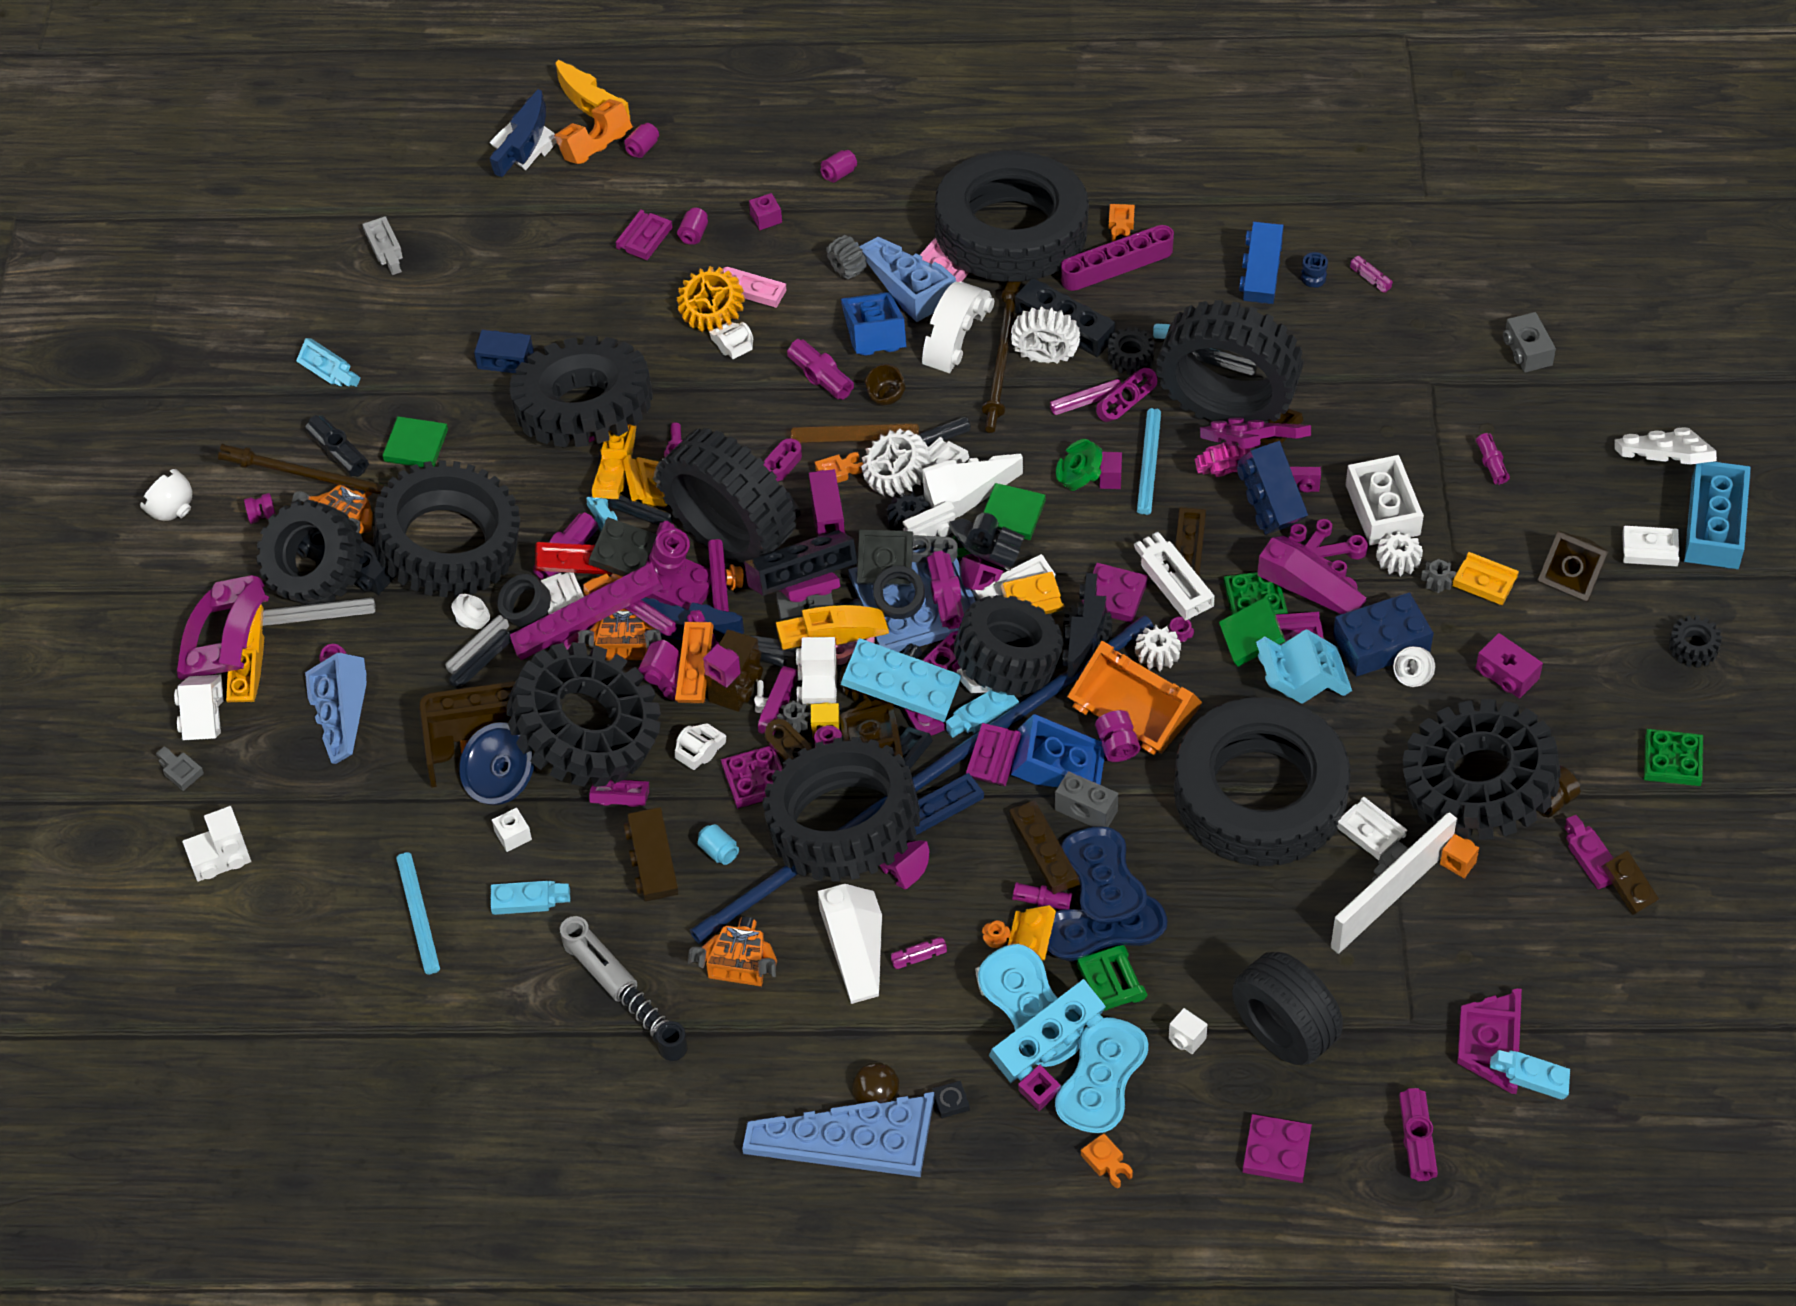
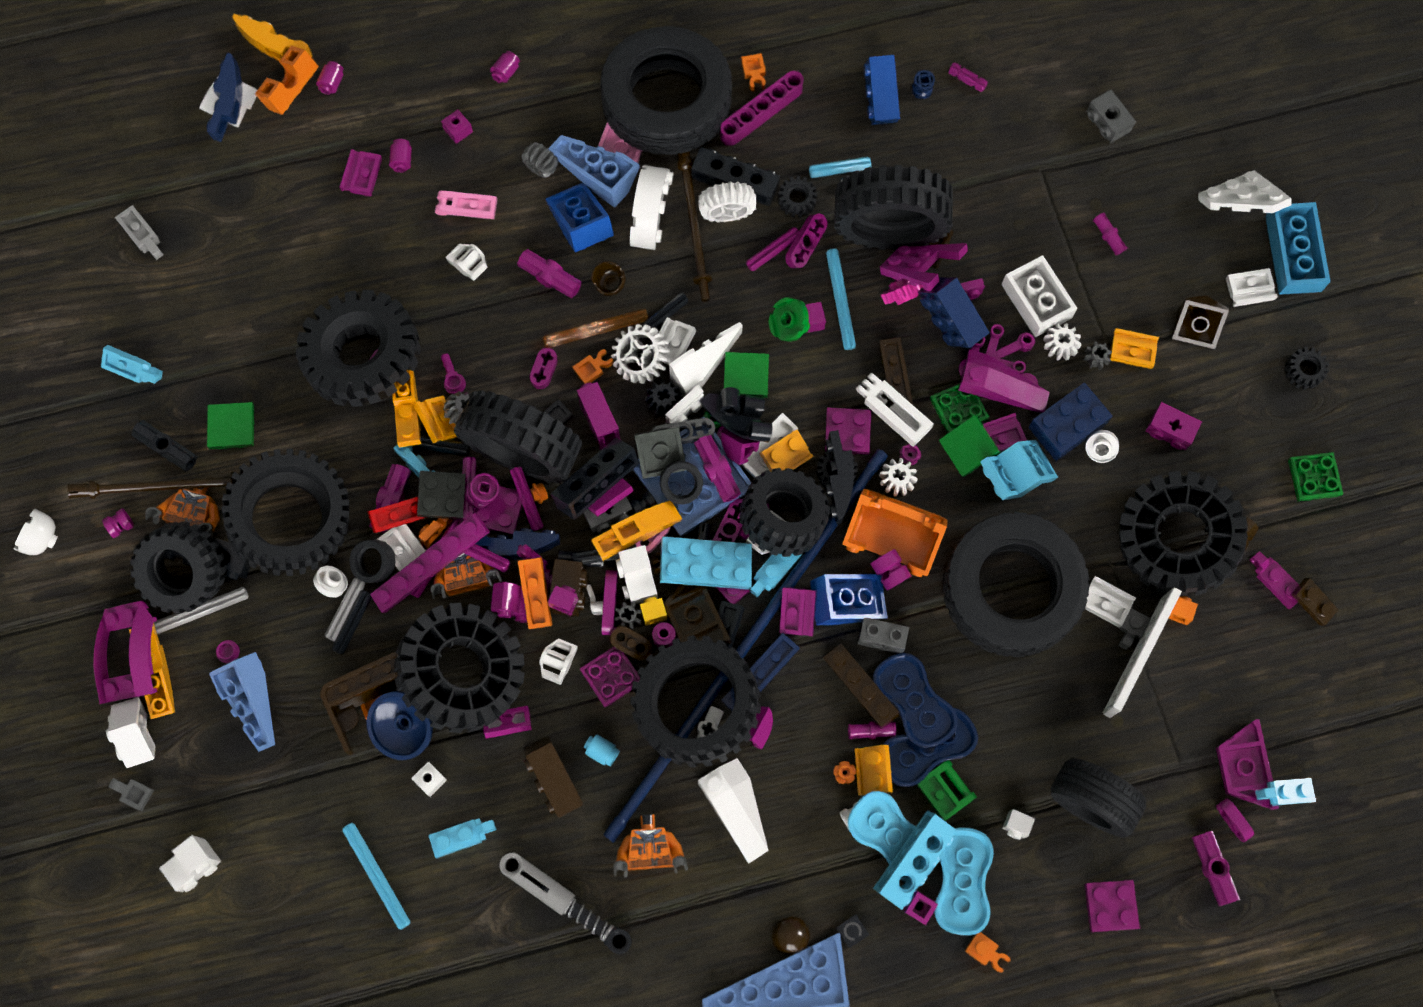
camera: 20 degrees left, 20 degrees up
dark blue brick [474,330,534,373] -> none
light orange gear [677,266,745,333] -> none
magenta axle [891,937,947,969] -> none
none -> magenta beam [1216,798,1254,843]

